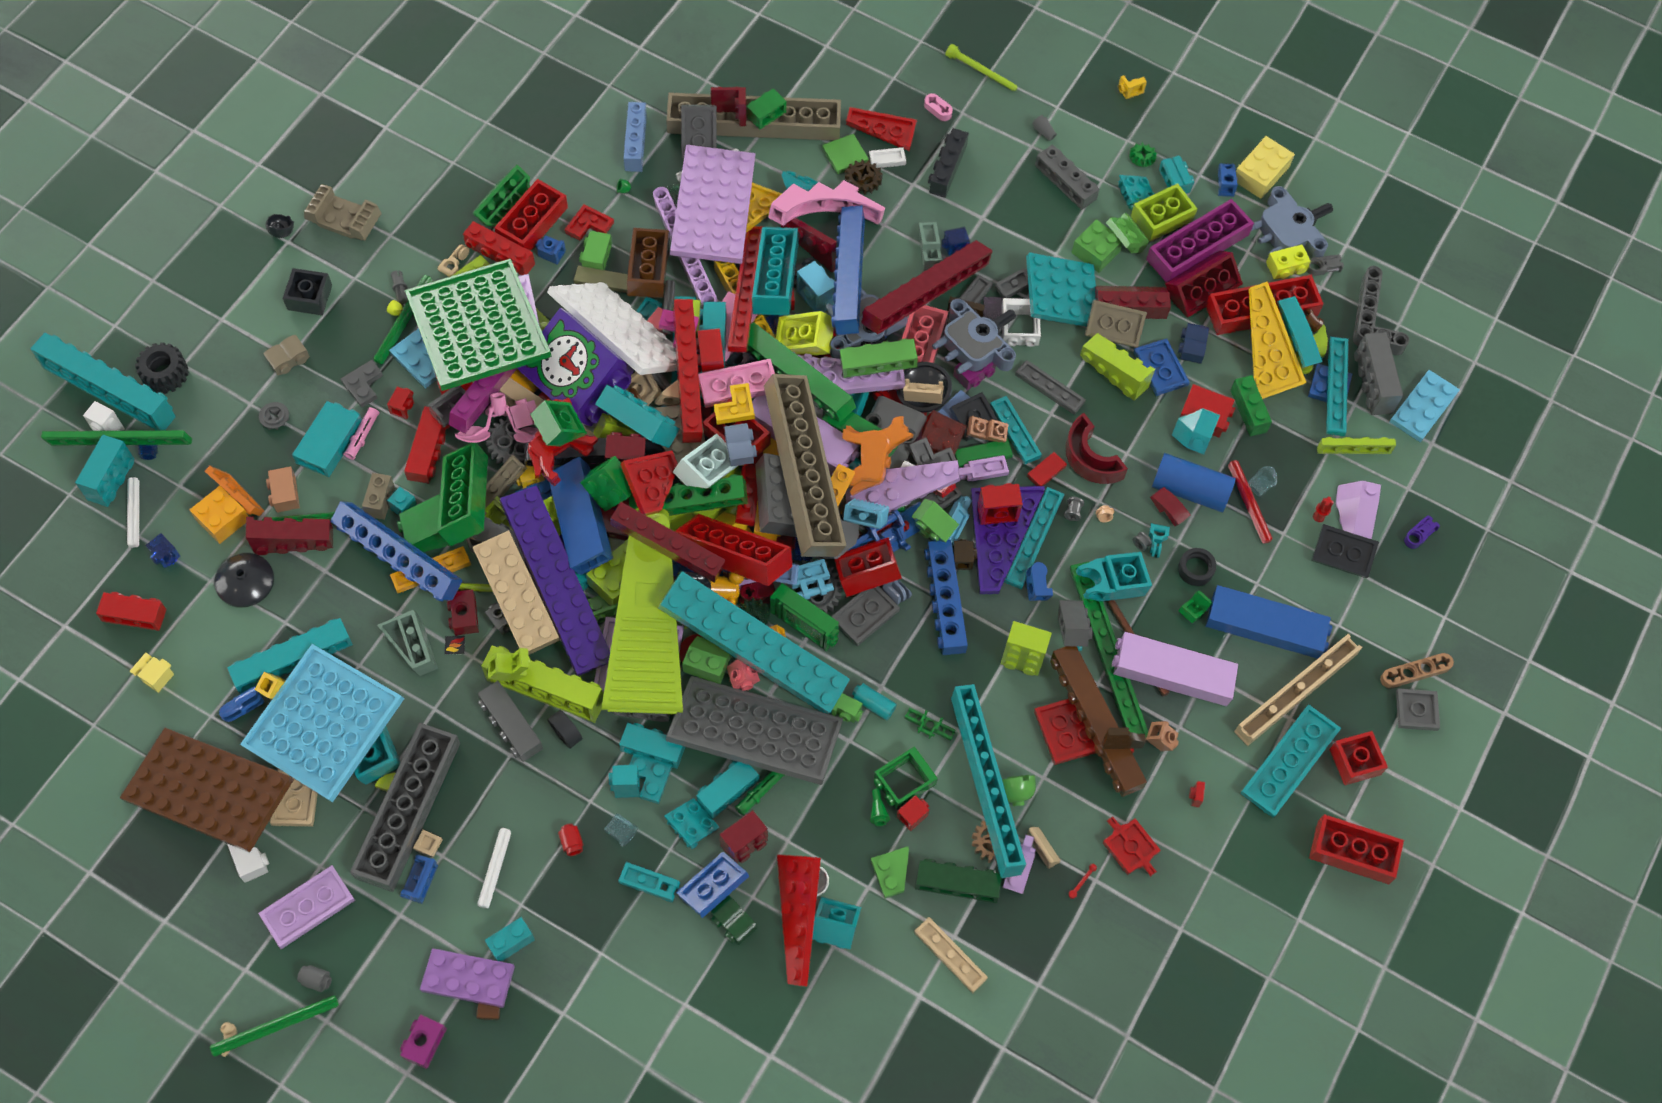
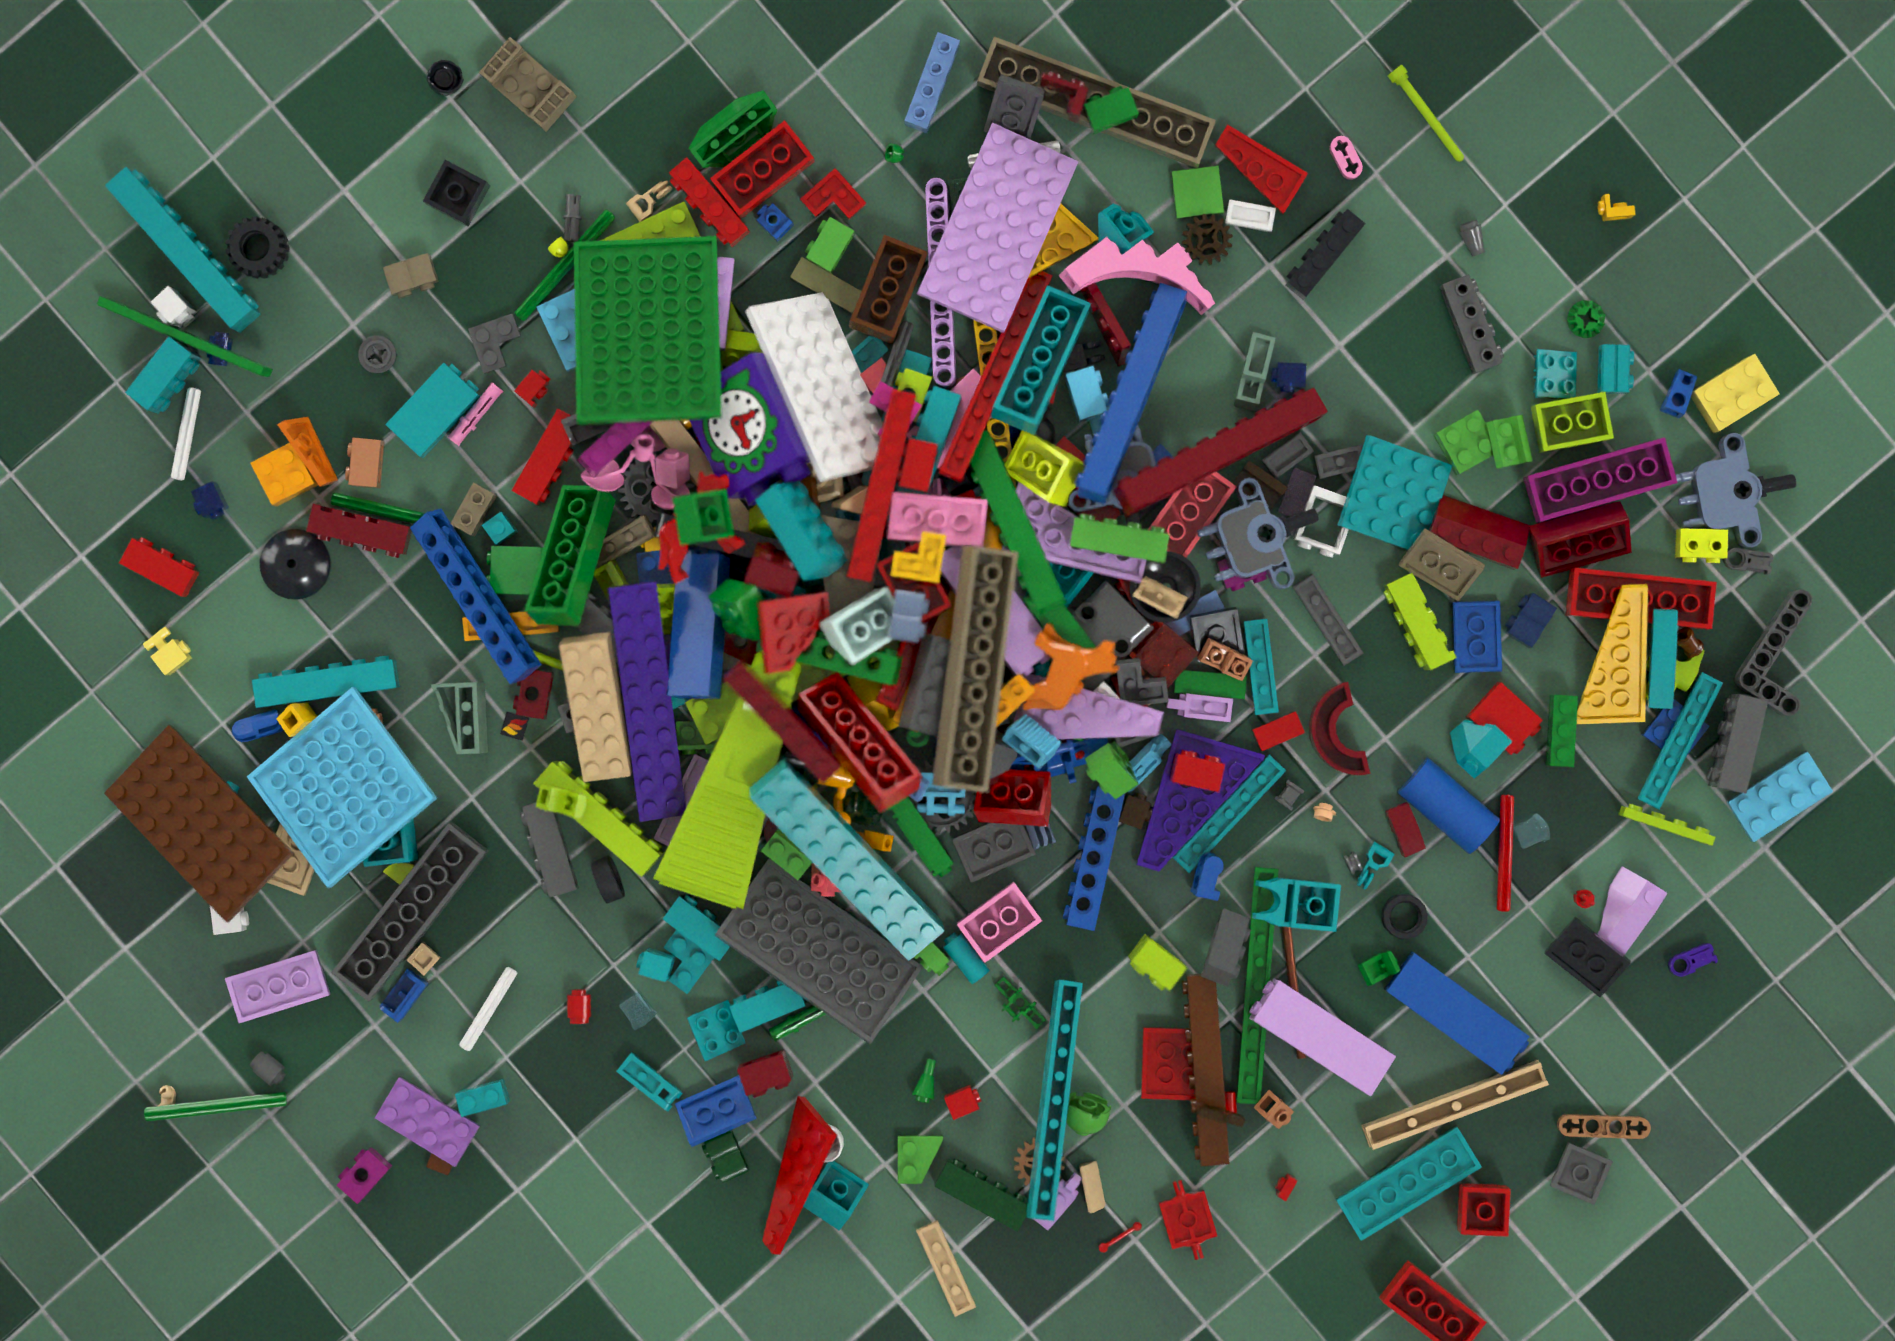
camera: 25 degrees right, 25 degrees up
green window [873,746,938,810] -> none
none -> bright pink brick [957,881,1042,963]

